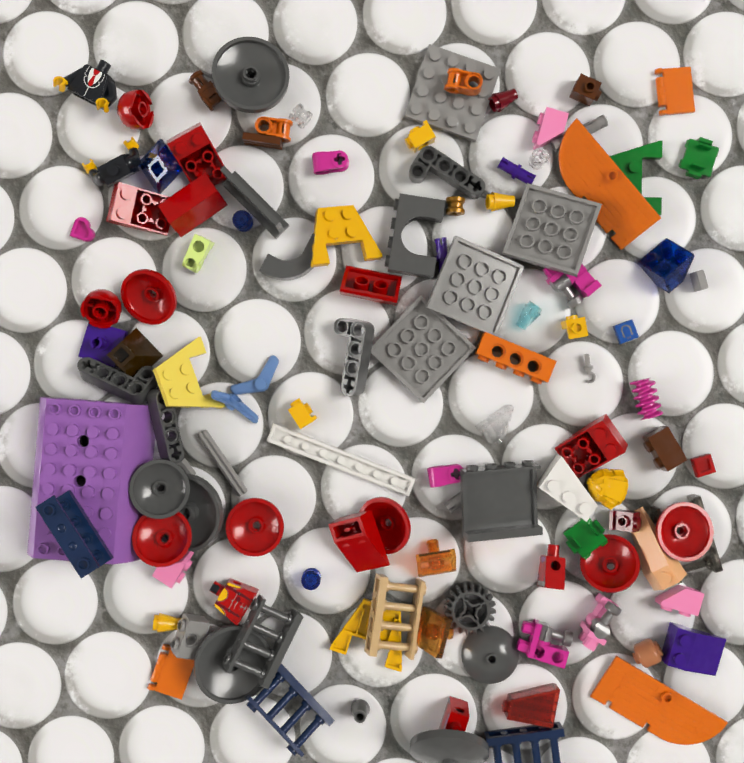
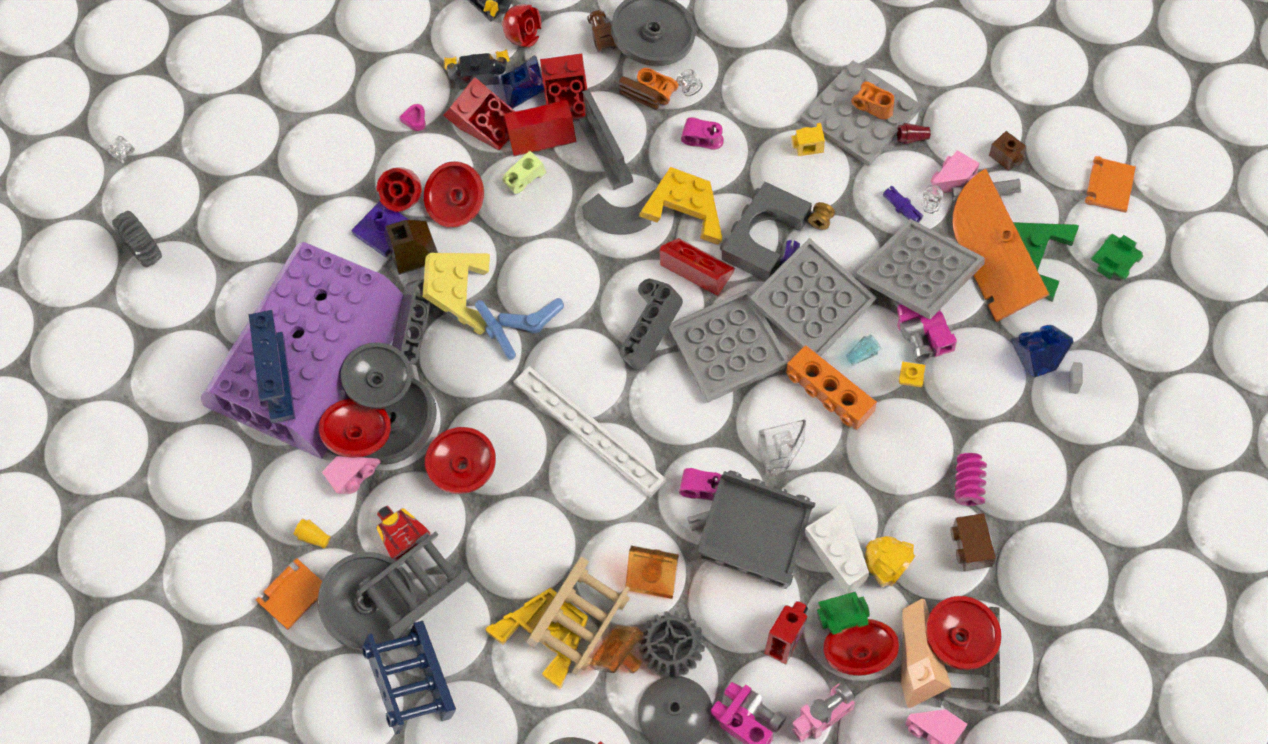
camera: 30 degrees right, 25 degrees down
dark grey beam [77,357,158,405] -> none
light grey brick [171,613,211,660] -> none
light grey axle [198,430,247,496] -> none
clear blue wheel [232,210,253,232] -> none
yellow brick [288,398,317,429] -> none
clear blue wheel [301,568,321,590] -> none
red slope [328,510,390,572] -> none
dark grey cone [351,699,370,723] -> none
red dish [359,497,411,554] -> none
dark grey beam [409,146,485,199] -> none
yellow cone [485,192,515,211] -> none
red slope [554,414,628,478] -> none
light grey hand [583,354,596,383] -> none
brick [609,509,642,533] -> none
blue tile [613,320,639,344] -> none
red tile [690,453,716,478] -> none

